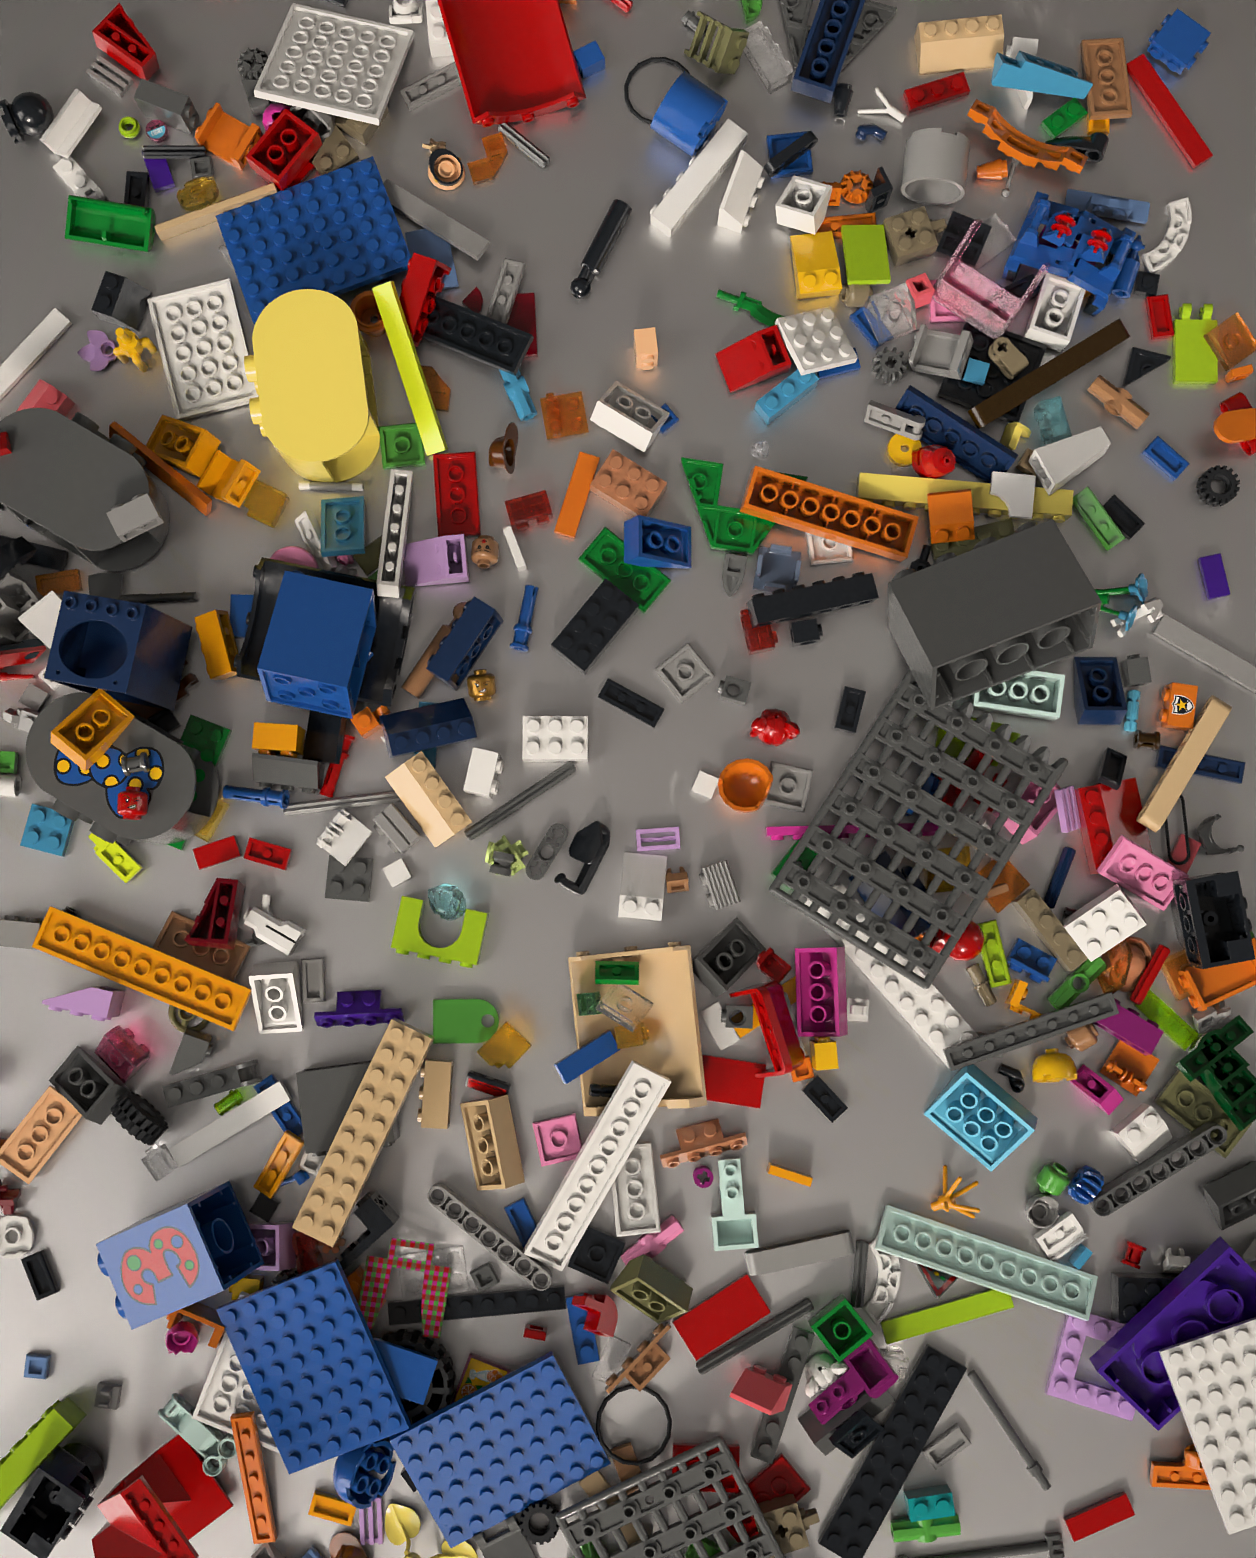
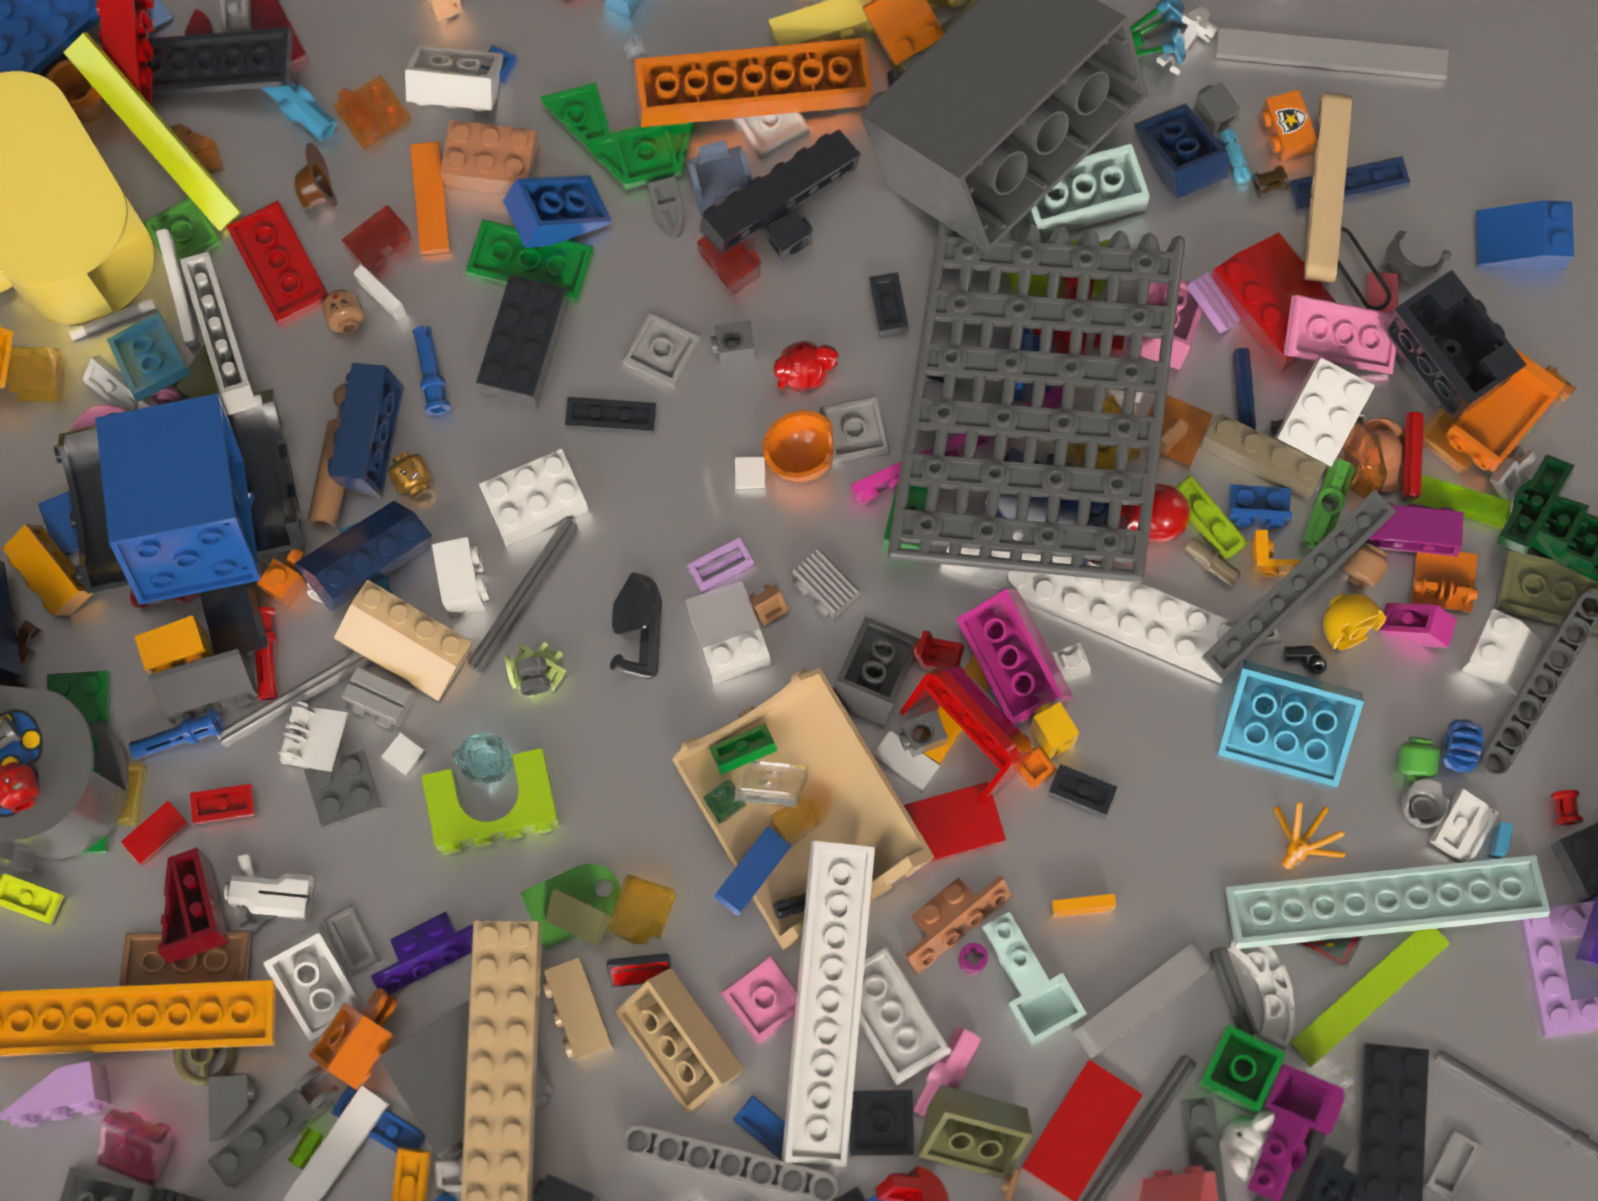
camera: 20 degrees left, 10 degrees down
lavender slope [404,534,470,587] -> none
dark grey beam [526,823,568,880] -> none
black tile [1097,747,1127,790] -> none
none -> white tile [156,229,200,349]
none -> orange brick [308,988,398,1089]
none -> olive slope [545,888,612,946]

